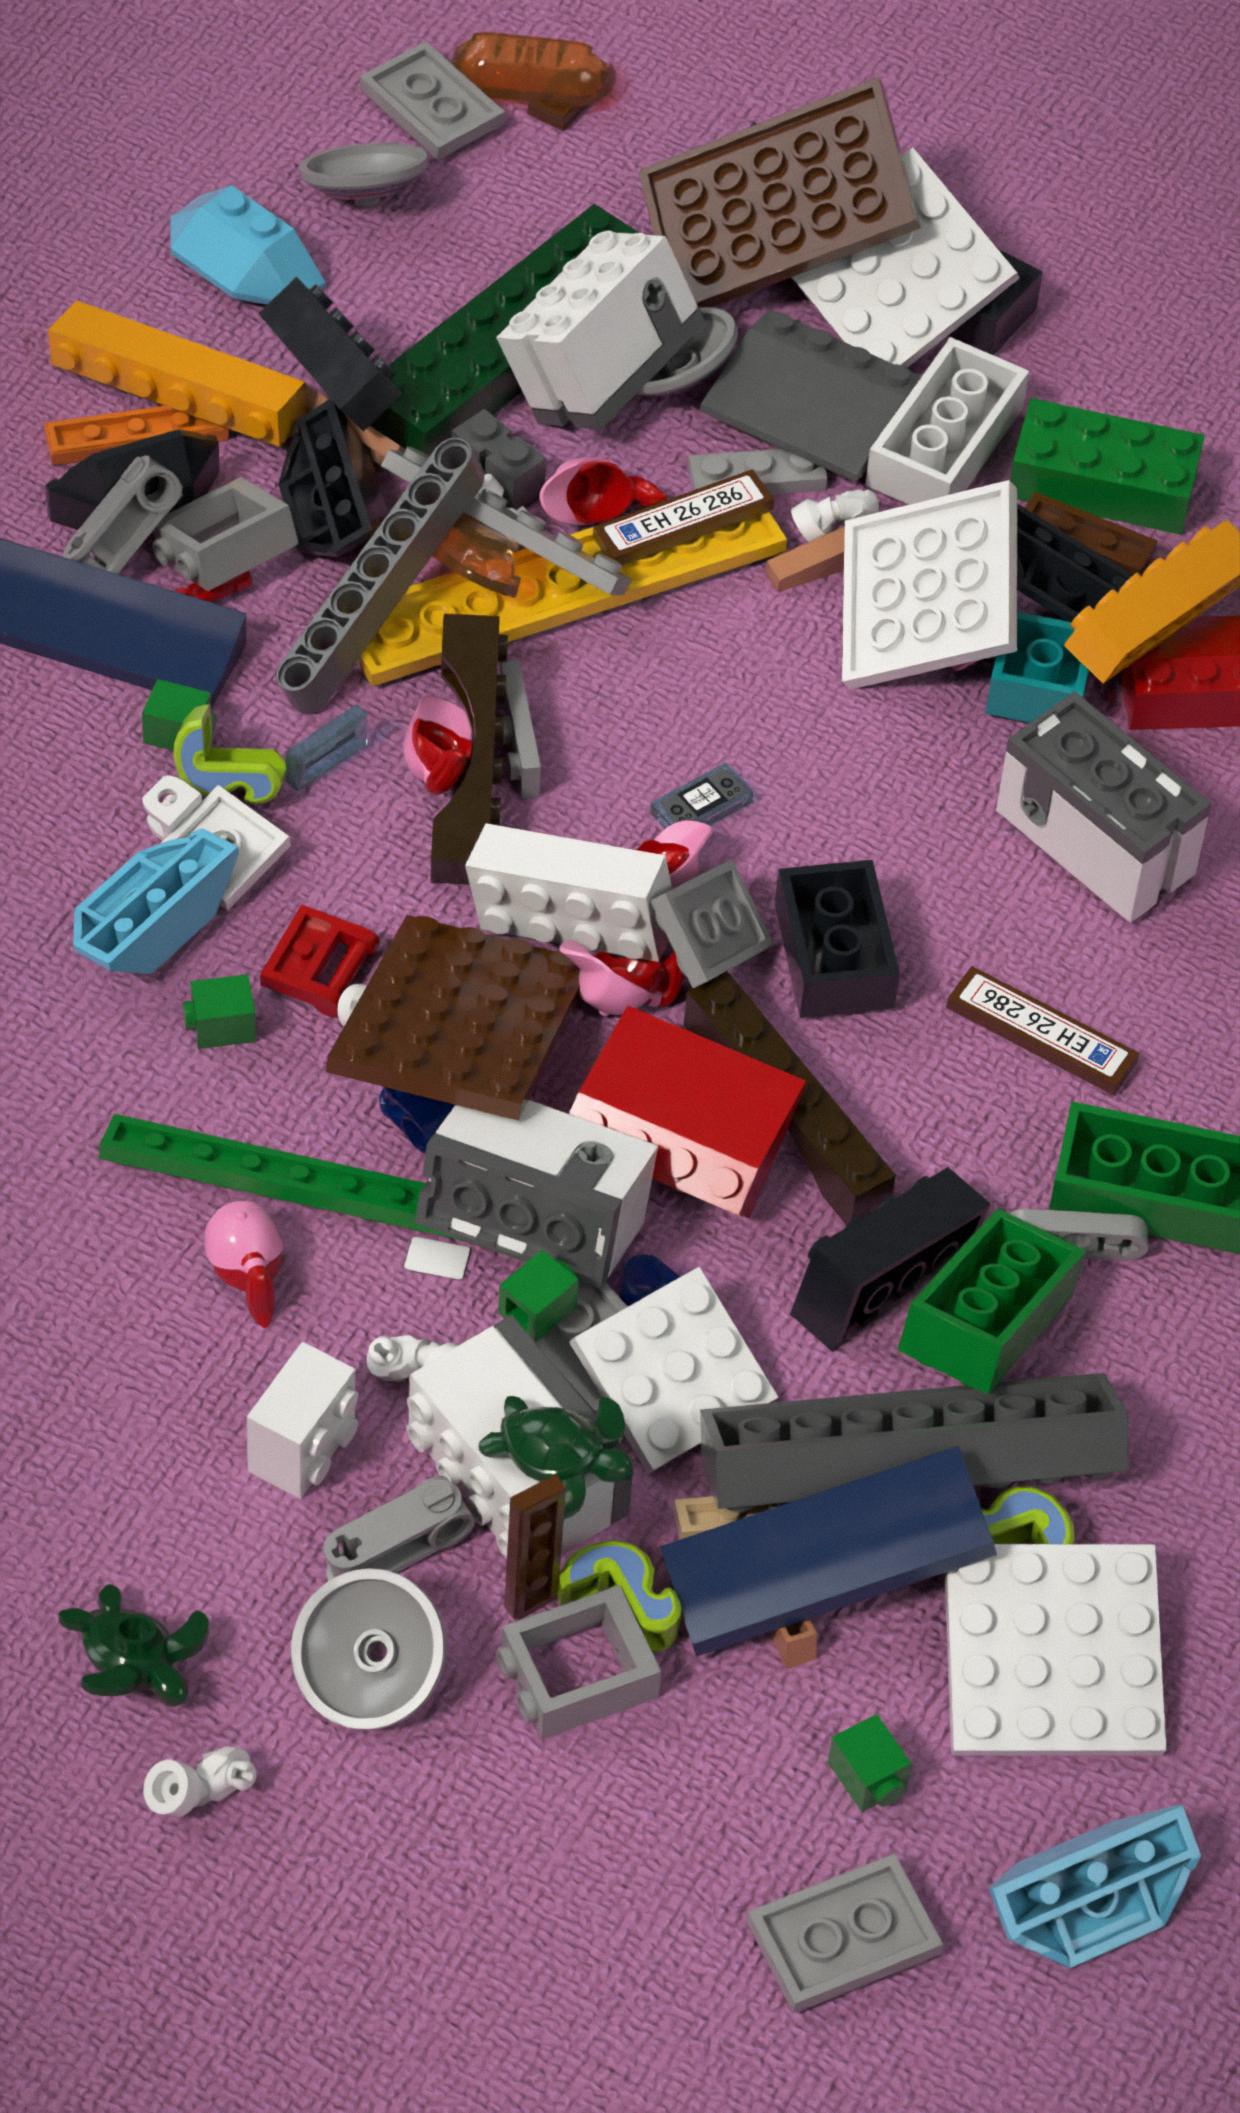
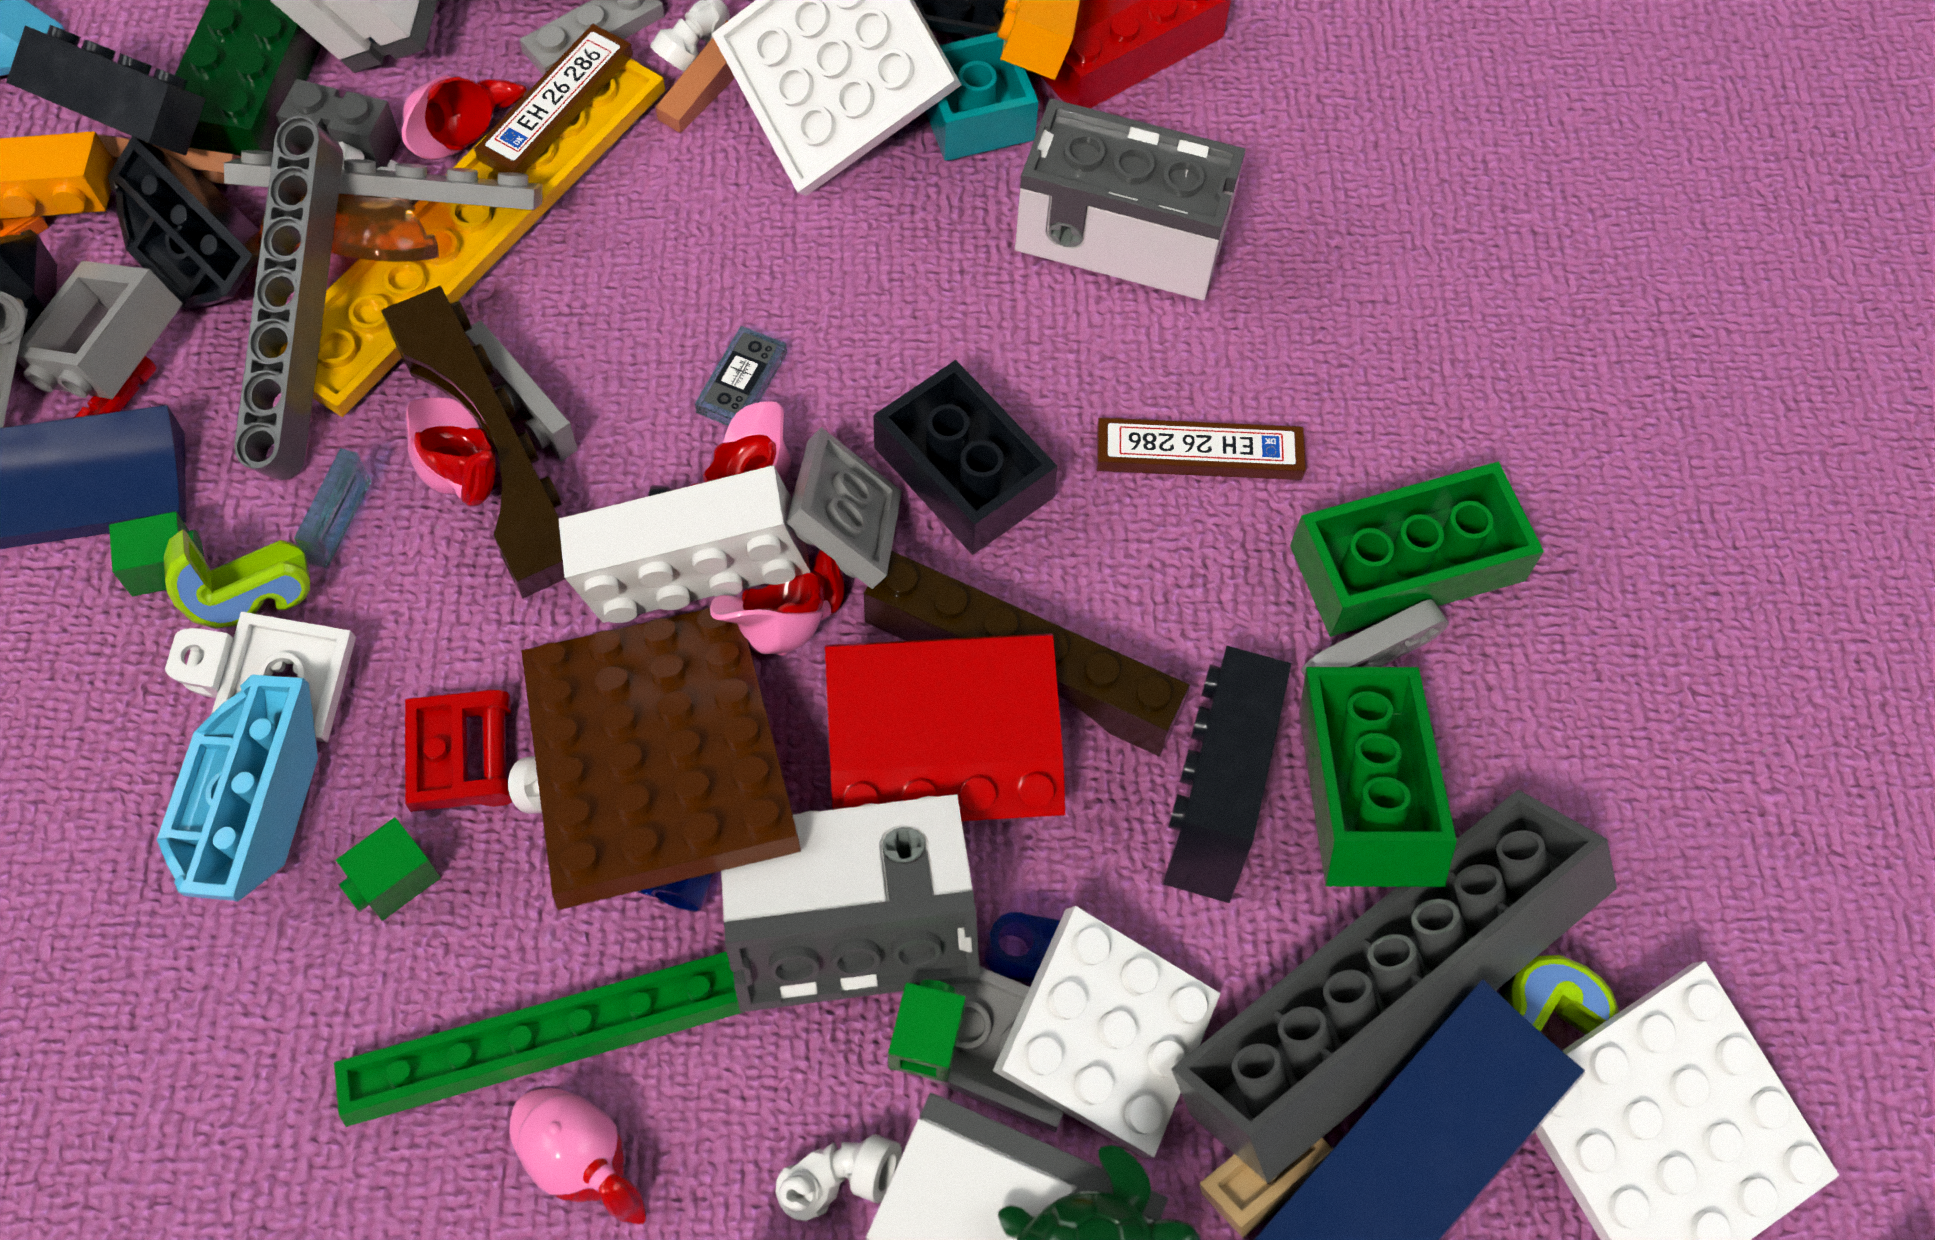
camera: 30 degrees left, 10 degrees up
white sticker [404,1237,470,1280] -> none

